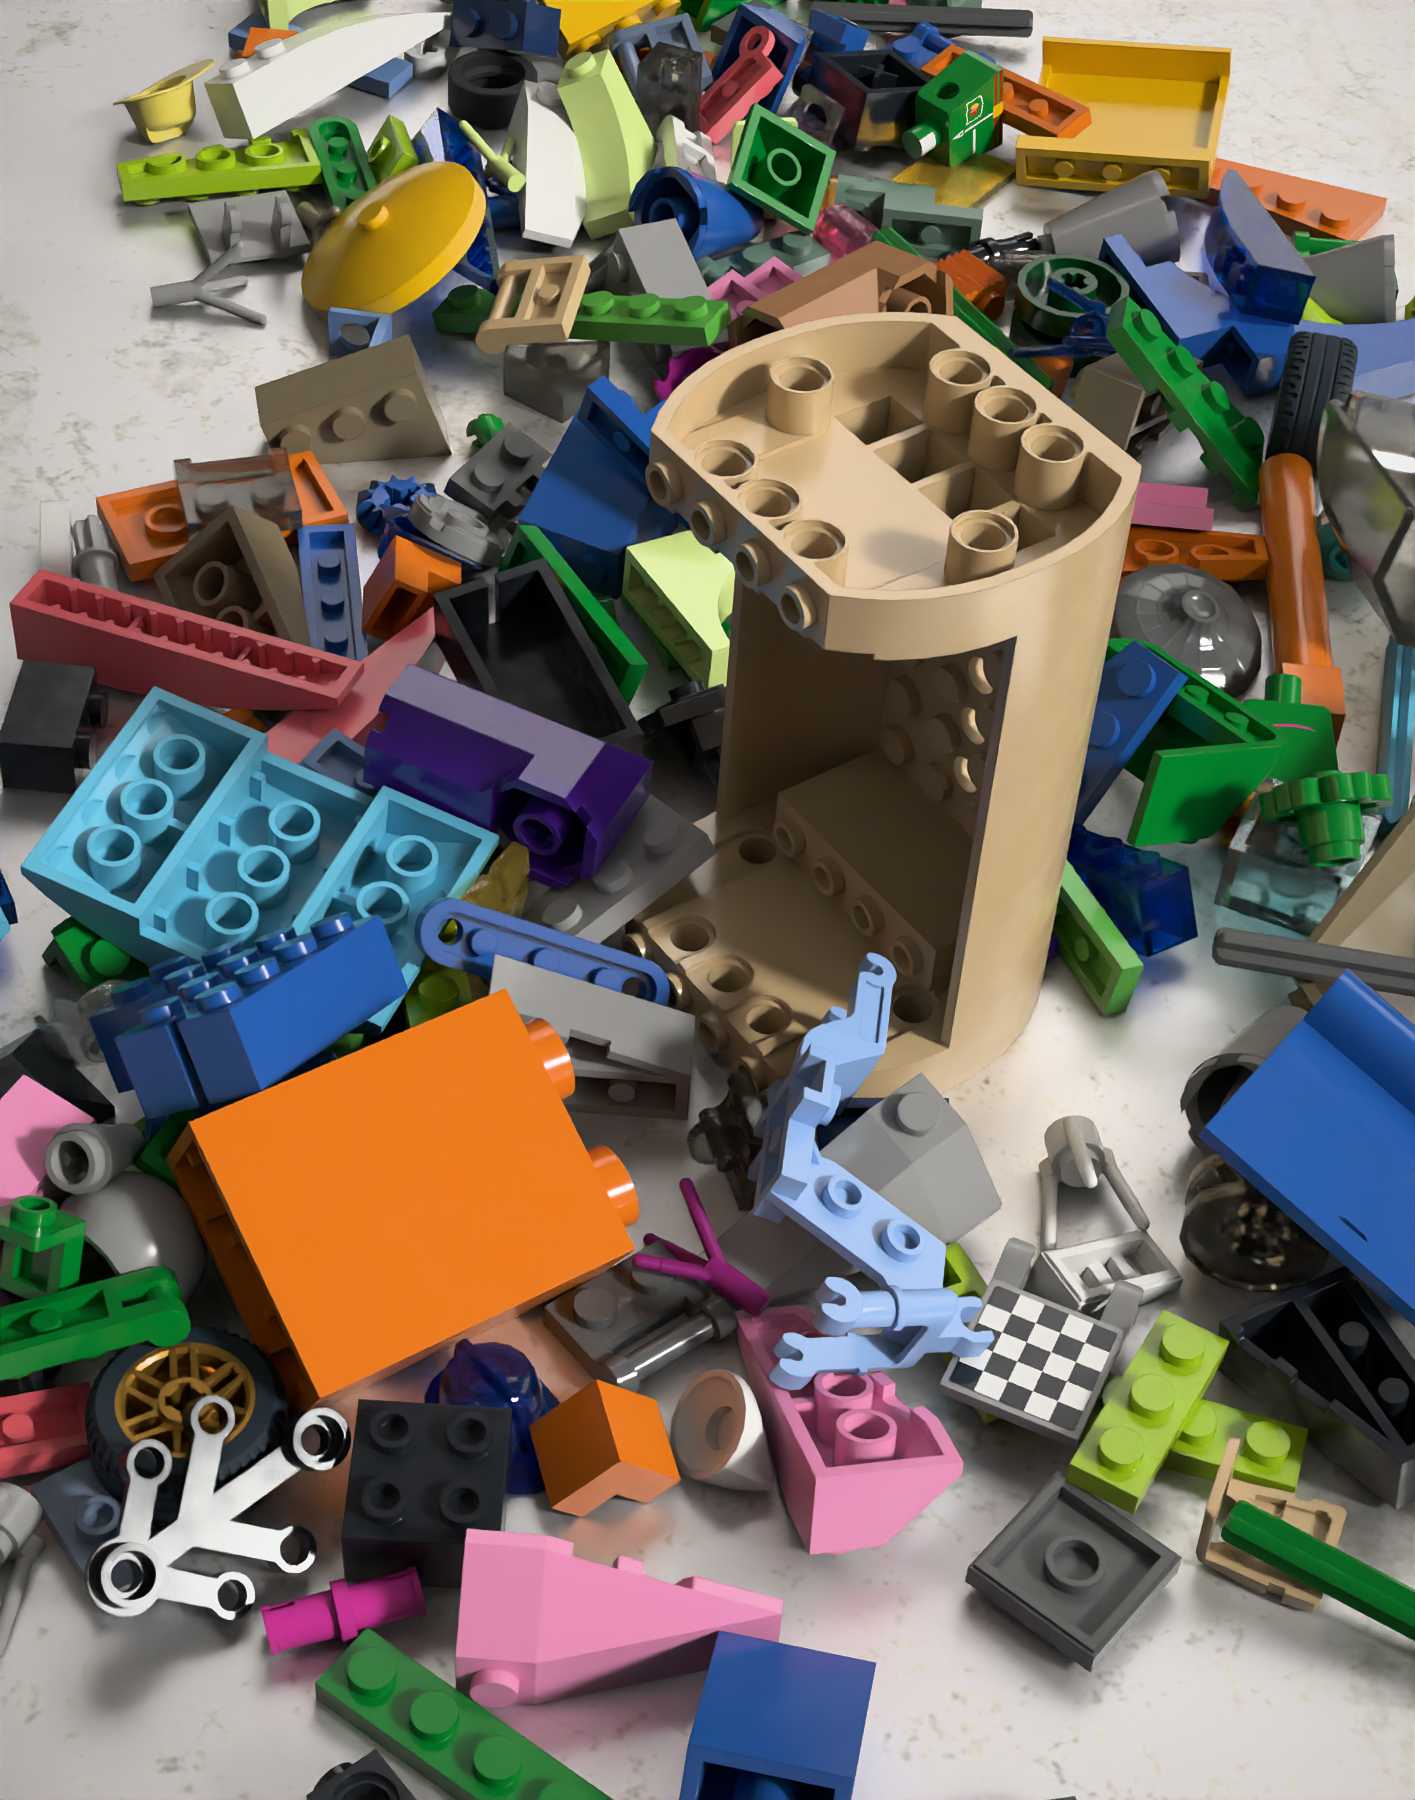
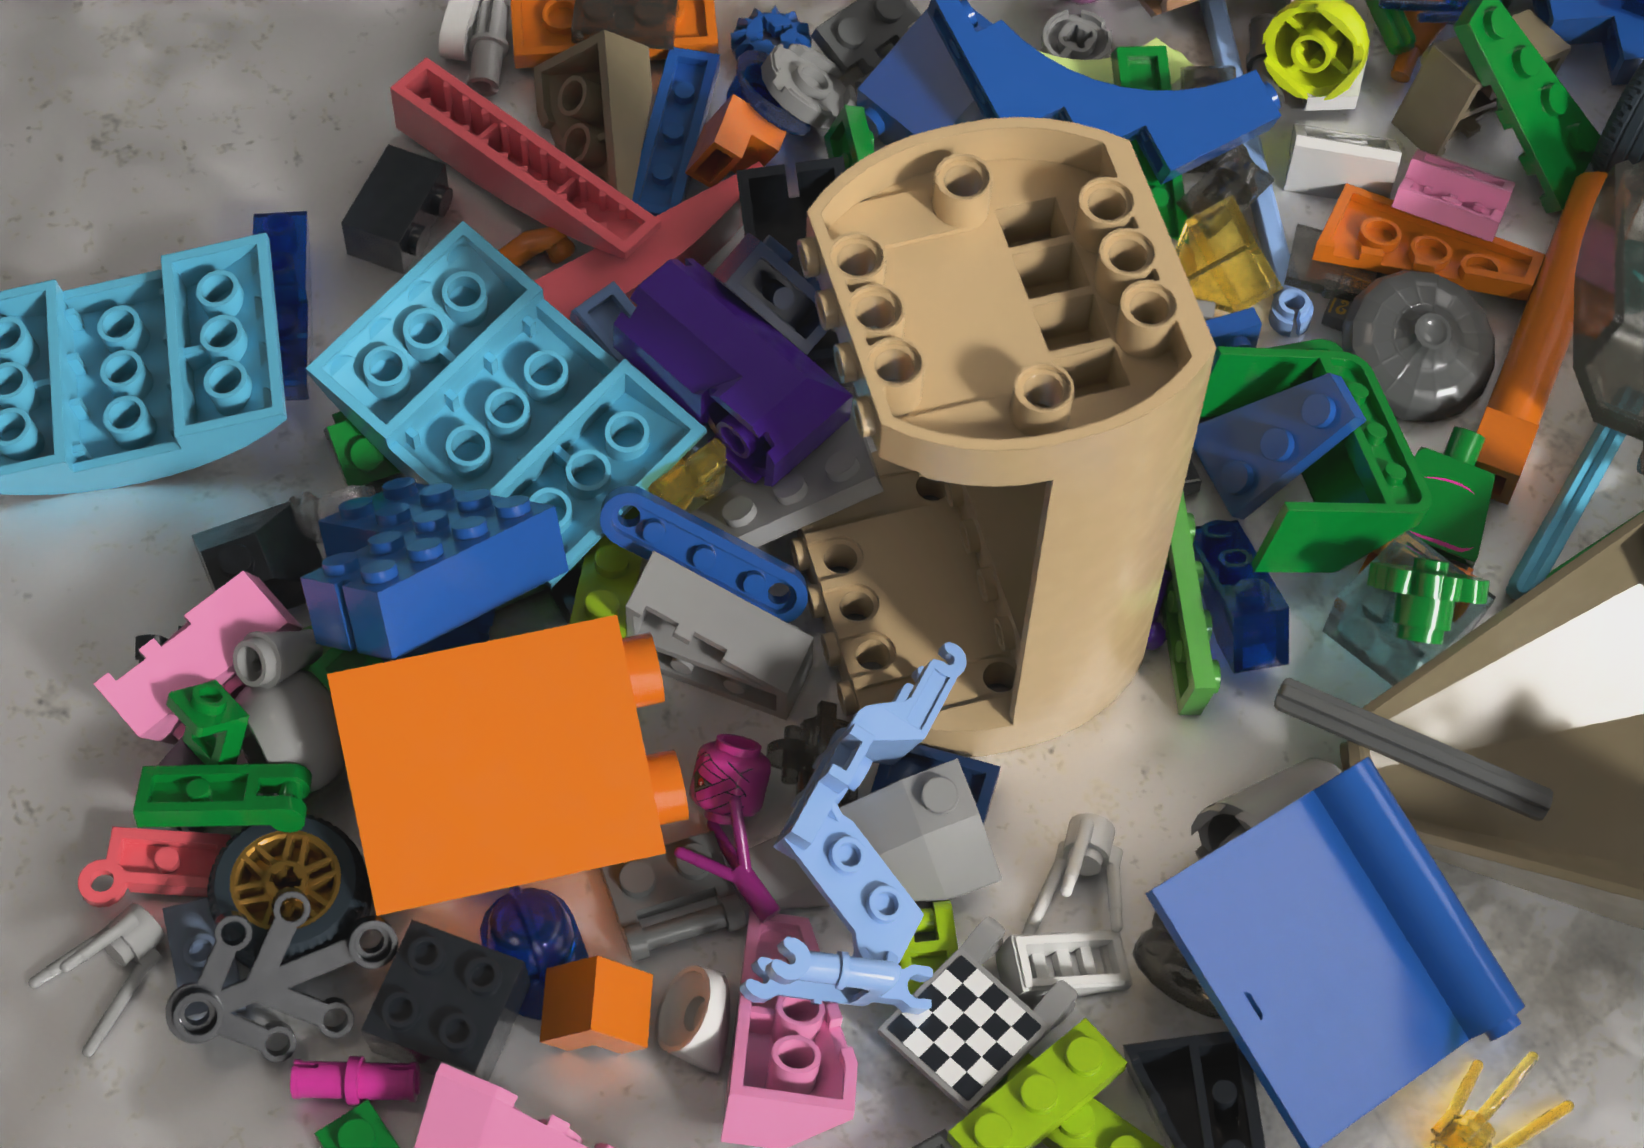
camera: 20 degrees right, 15 degrees up
none -> dark pink head [689,734,771,825]
none -> dark blue brick [712,232,828,355]

